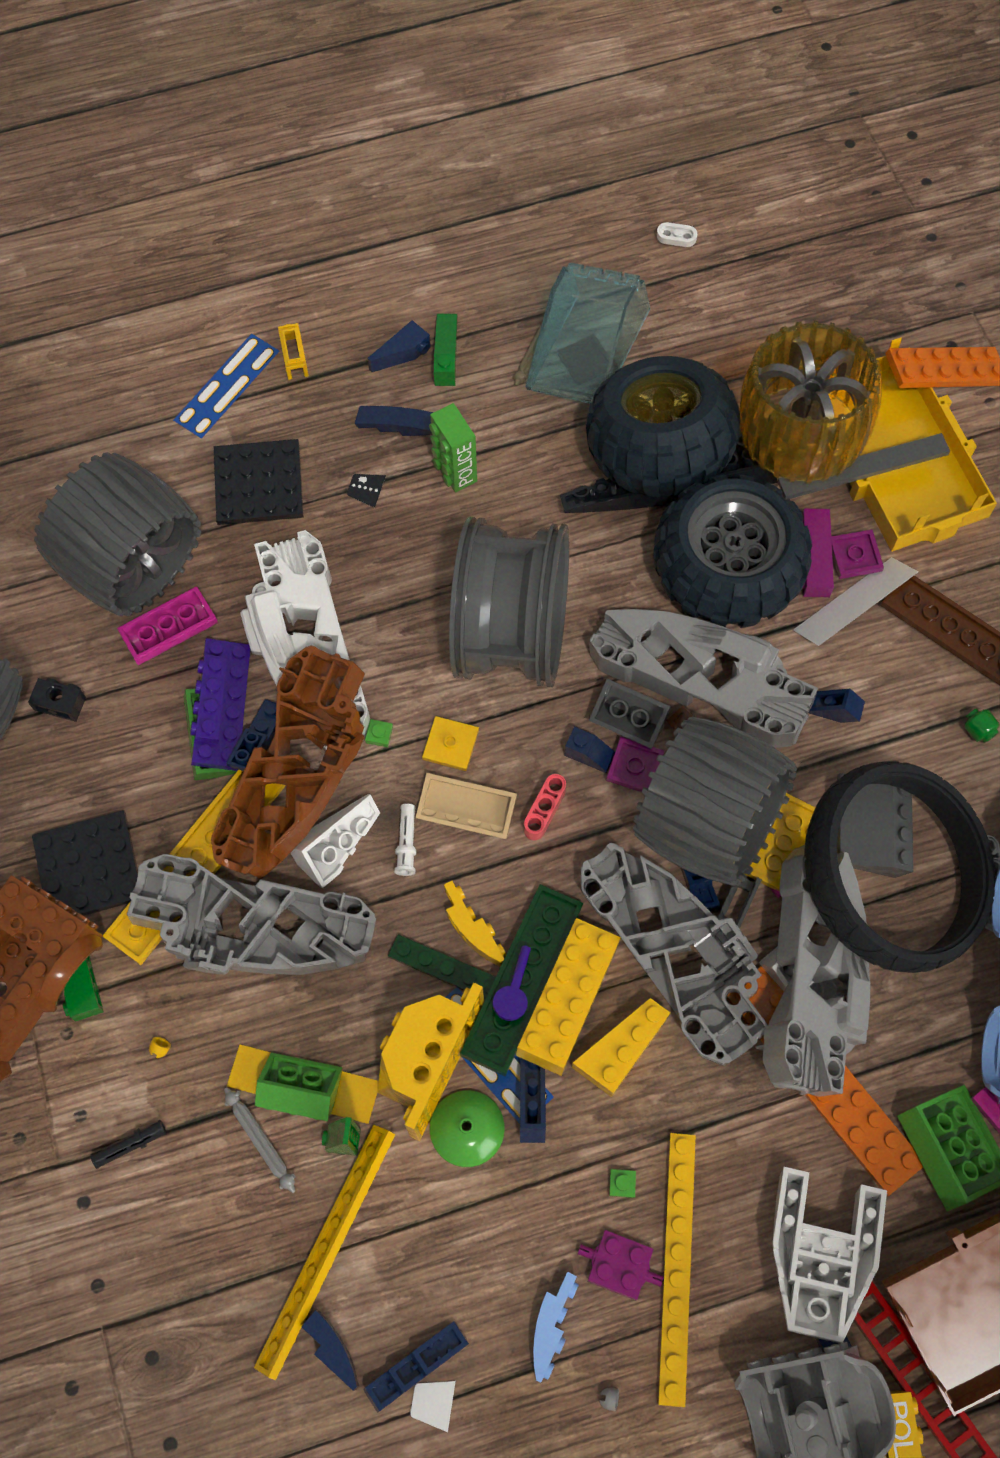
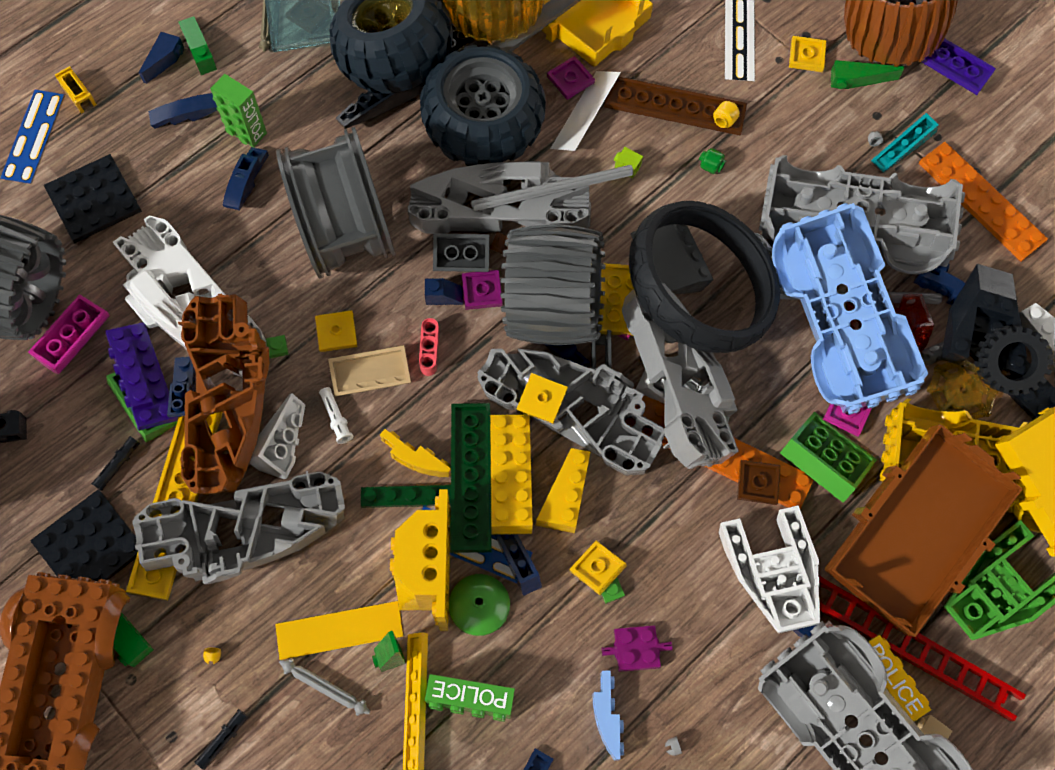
camera: 30 degrees left, 0 degrees up
bright green slope [255,1053,343,1121] -> none
black sticker [347,474,386,508] -> none
dark purple piece [493,946,531,1021] -> none
yellow plate [658,1133,696,1407] -> none
magenta brick [802,508,834,598] -> none
dark blue slope [809,688,865,723] -> none
none -> black pin [91,436,140,491]
none -> dark blue slope [222,147,269,211]
none -> bright green brick [425,674,515,722]
none -> light grey axle [471,165,633,211]
none -> yellow plate [516,373,568,424]
none -> yellow plate [569,540,627,595]
none -> lime brick [614,147,643,179]
none -> reddish brown plate [737,460,781,505]

